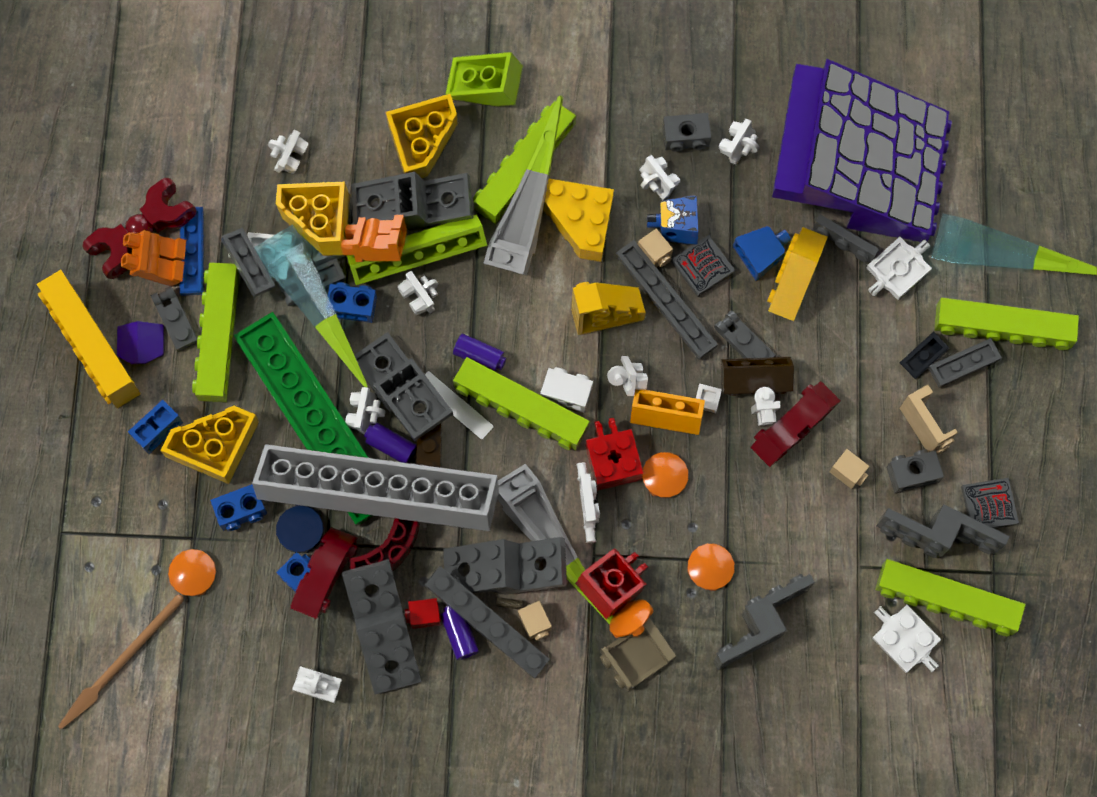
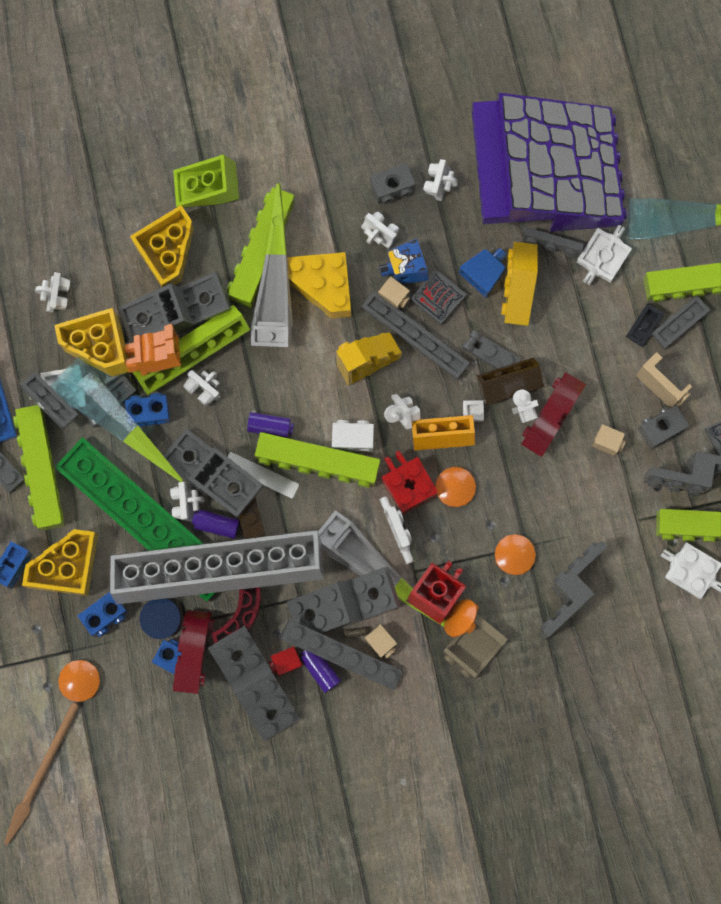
camera: 15 degrees left, 5 degrees up
white hips [292,666,342,703] -> none

